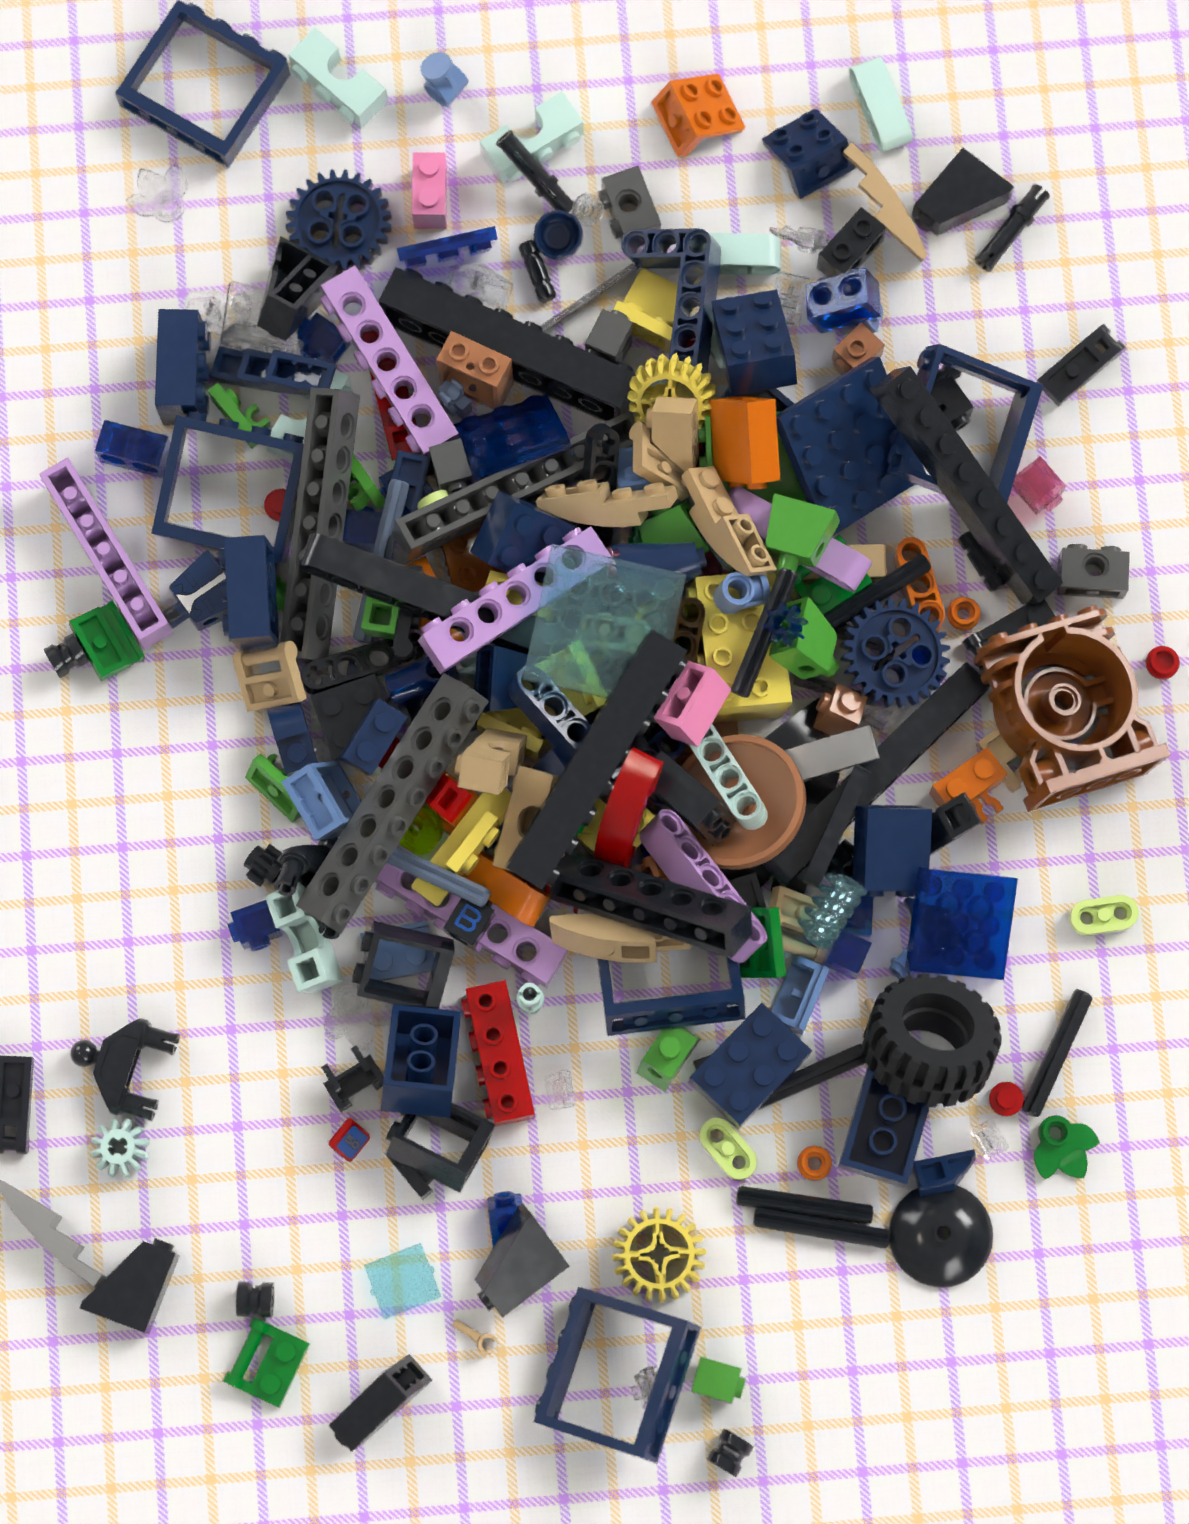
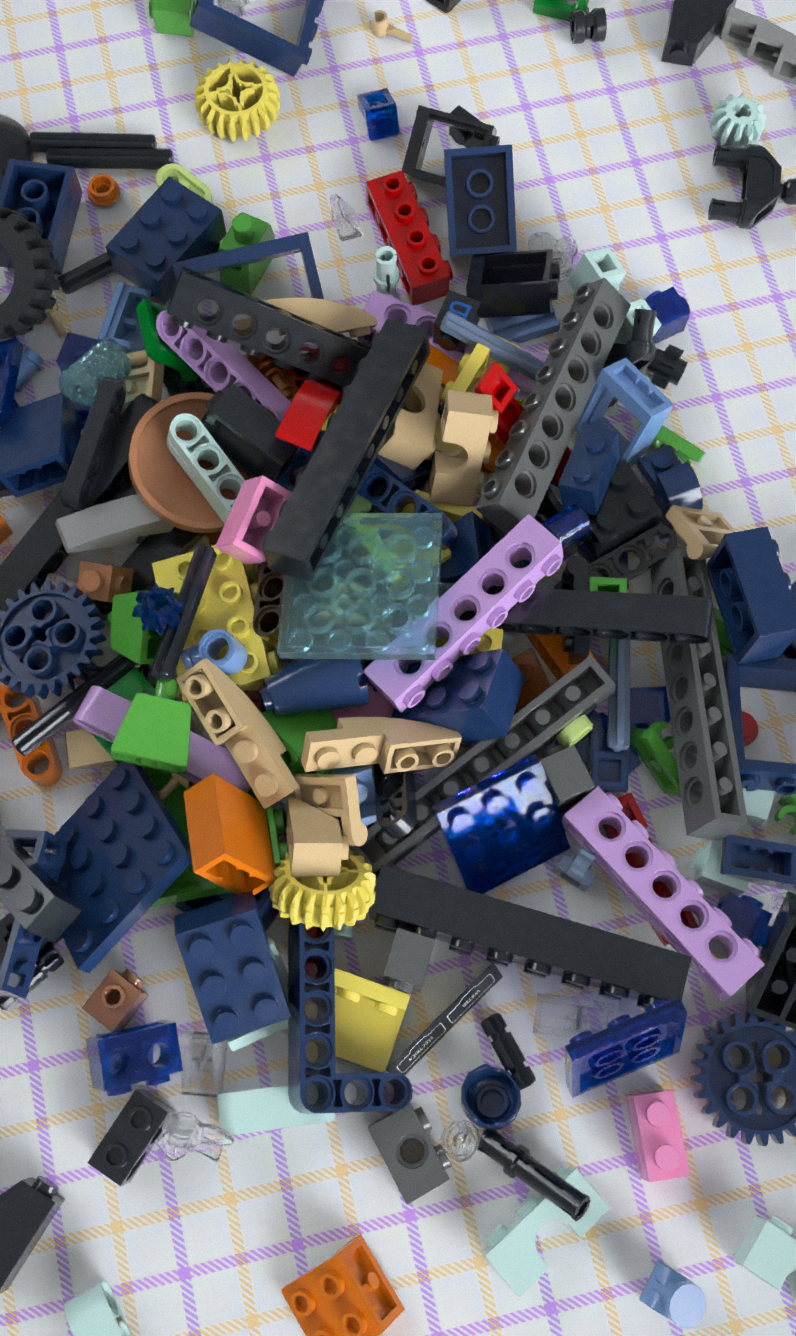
camera: 170 degrees right, 5 degrees down
black piece [321,1045,384,1113] -> none
slope [328,1118,371,1162] -> none
clear light blue piece [364,1243,441,1319] -> none
nougat window [436,331,514,412] -> none
black slope [474,1204,570,1317] -> none
dark blue bracket [762,109,855,199] -> none
tan slope [842,142,927,262] -> none

